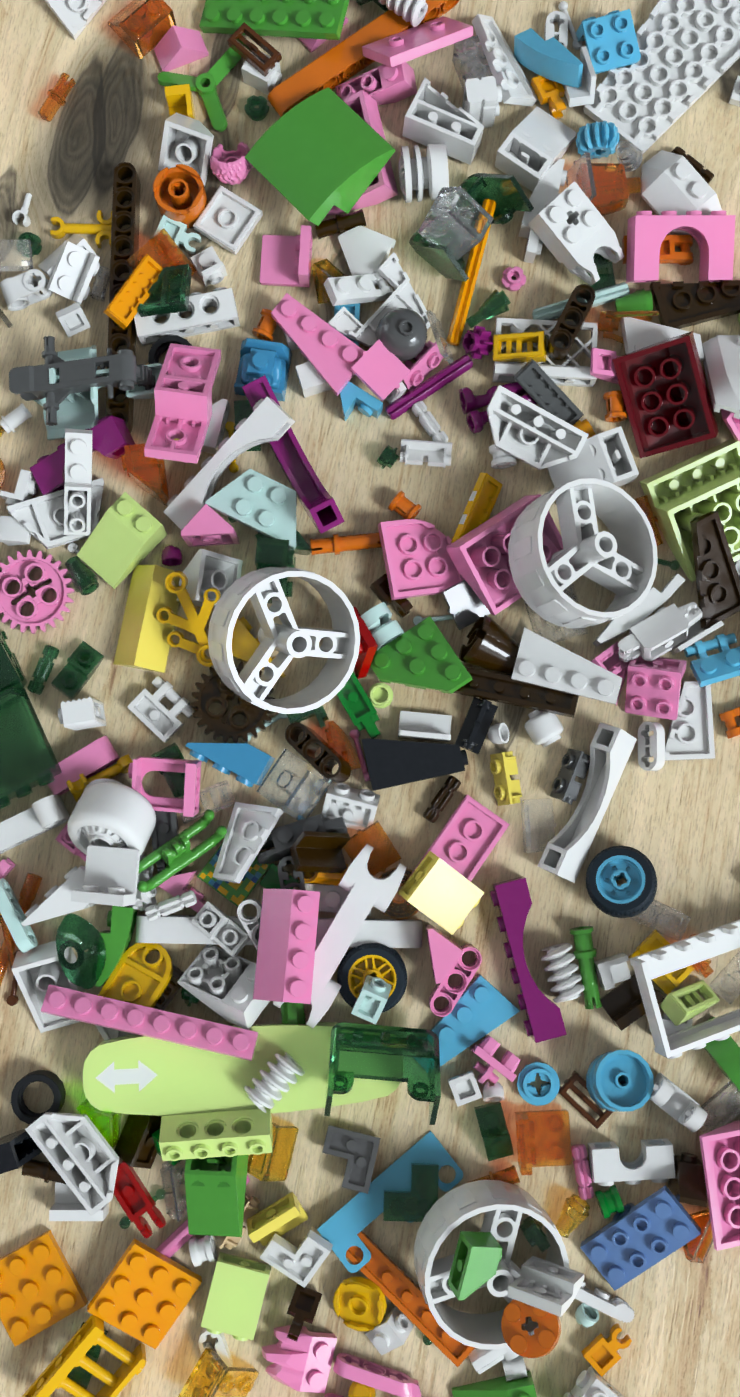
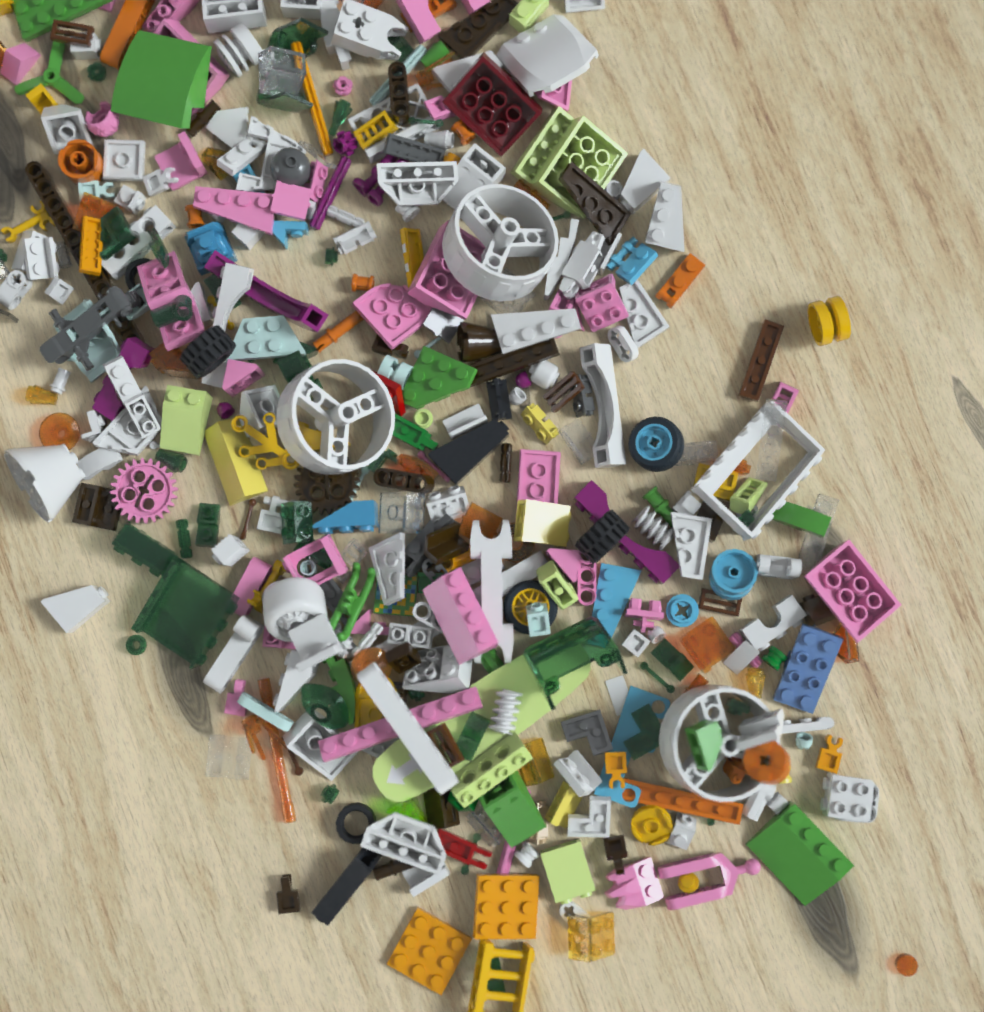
camera: 30 degrees left, 0 degrees up
none -> white plate [142,167,179,196]
none -> clear green slope [147,228,169,268]
none -> clear green piece [150,295,193,328]
none -> black tyre [180,325,236,378]
none -> reddish brown hinge [240,499,256,540]
none -> clear green bracket [280,501,313,545]
none -> light aqua hinge [300,560,318,577]
none -> clear green plate [321,784,339,804]
none -> clear orange dish [351,647,392,685]
none -> white beam [356,662,459,795]
none -> dark brown piece [385,641,422,674]
none -> clear green hinge [408,116,444,127]
none -> white cone [424,130,455,150]
none -> reddish brown tile [426,722,465,767]
none -> clear green slope [456,711,490,761]
none -> magenta hinge [515,371,532,389]
none -> yellowish green brick [536,560,578,610]
none -> reddish brown tile [543,371,585,413]
none -> white bracket [553,750,602,797]
none -> black tyre [575,510,630,564]
none -> white sticker [605,675,629,716]
none -> light orange plate [605,752,627,789]
none -> clear green hinge [640,662,675,693]
none -> white wing [670,512,712,580]
none -> white sticker [723,640,760,675]
none -> orange hinge [723,756,749,784]
none -> clear green plate [738,509,756,527]

